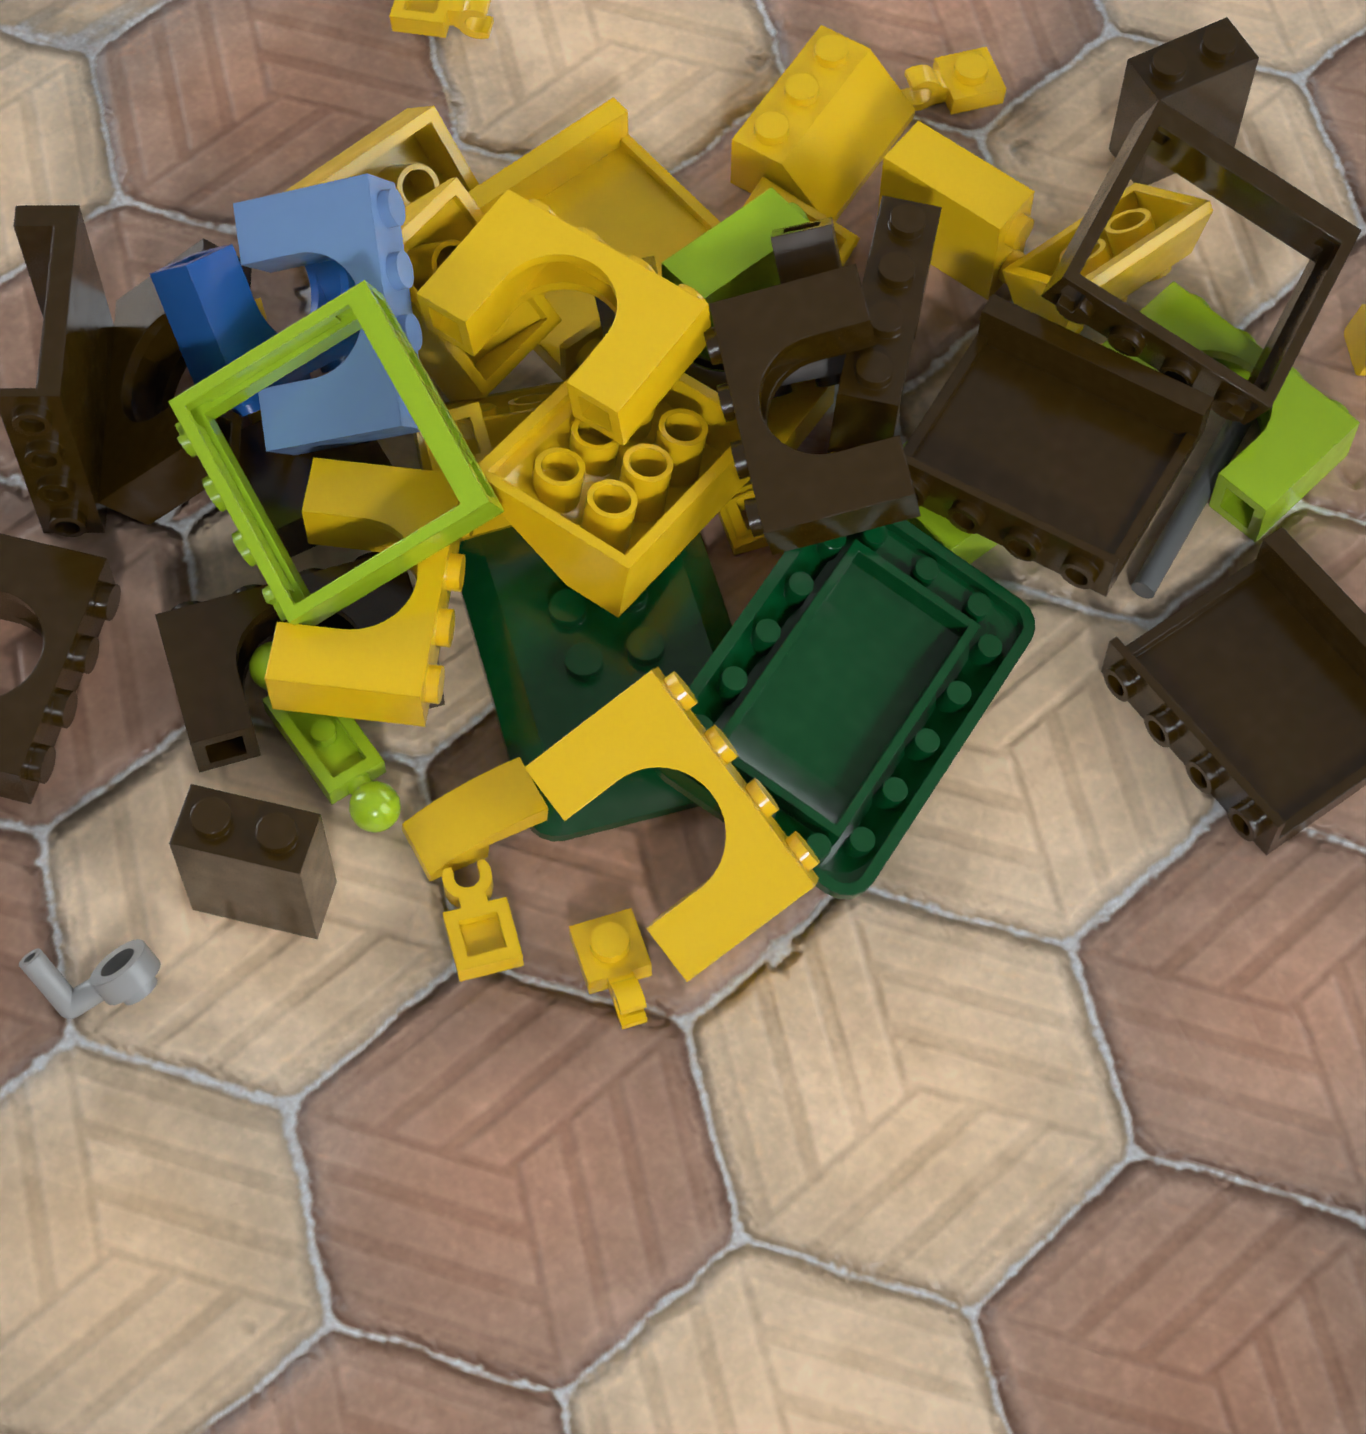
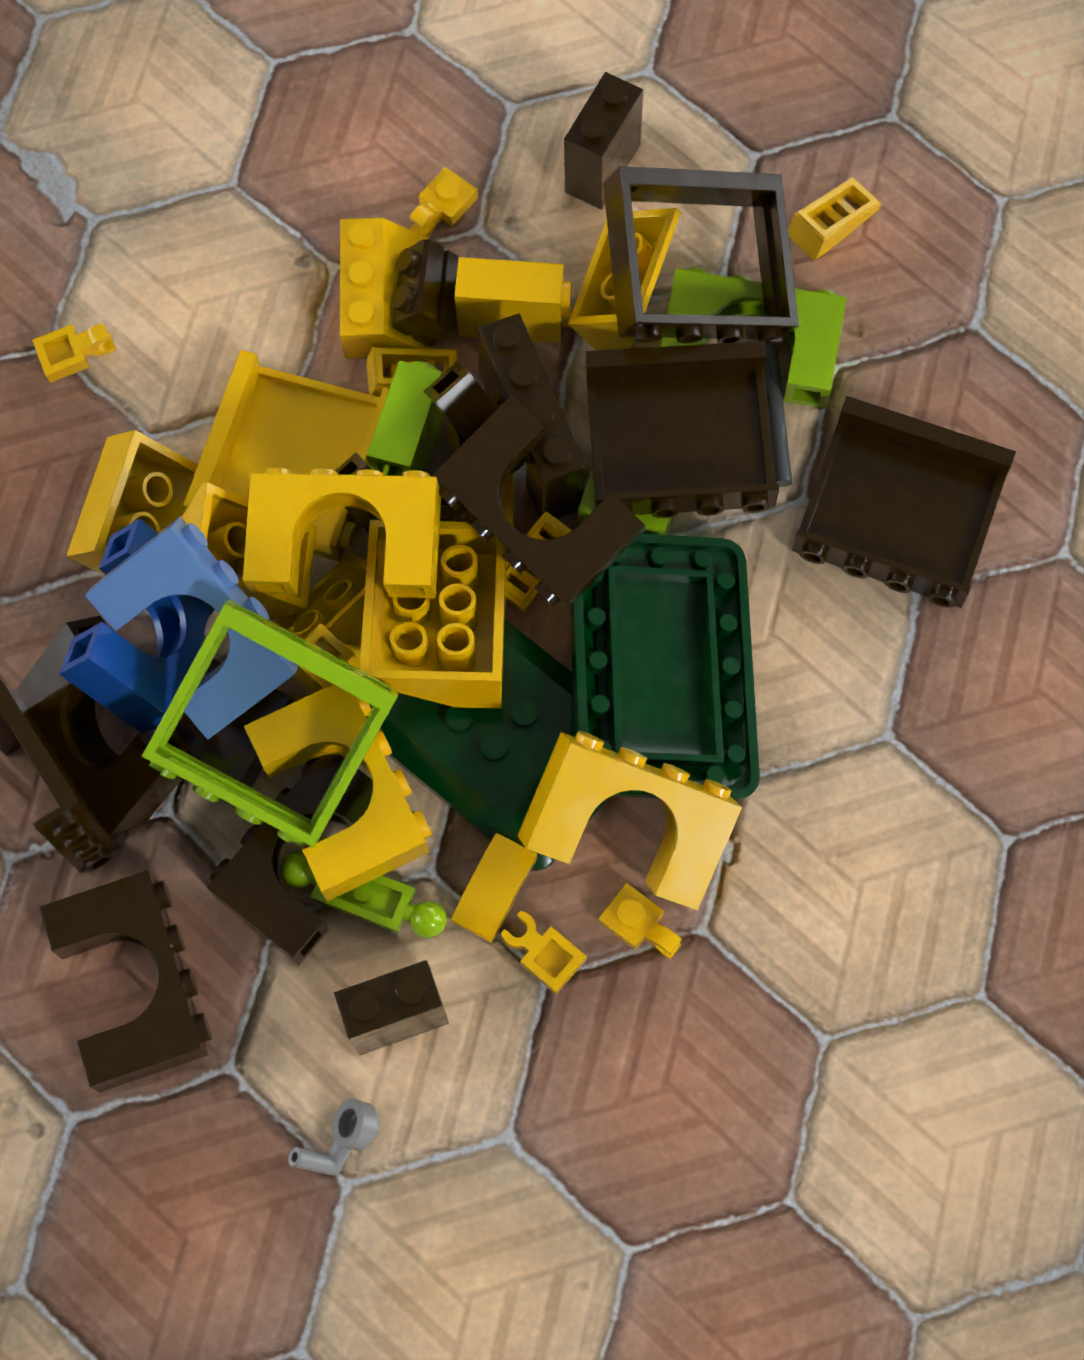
camera: 30 degrees left, 10 degrees up
none -> dark brown brick [391,239,459,347]

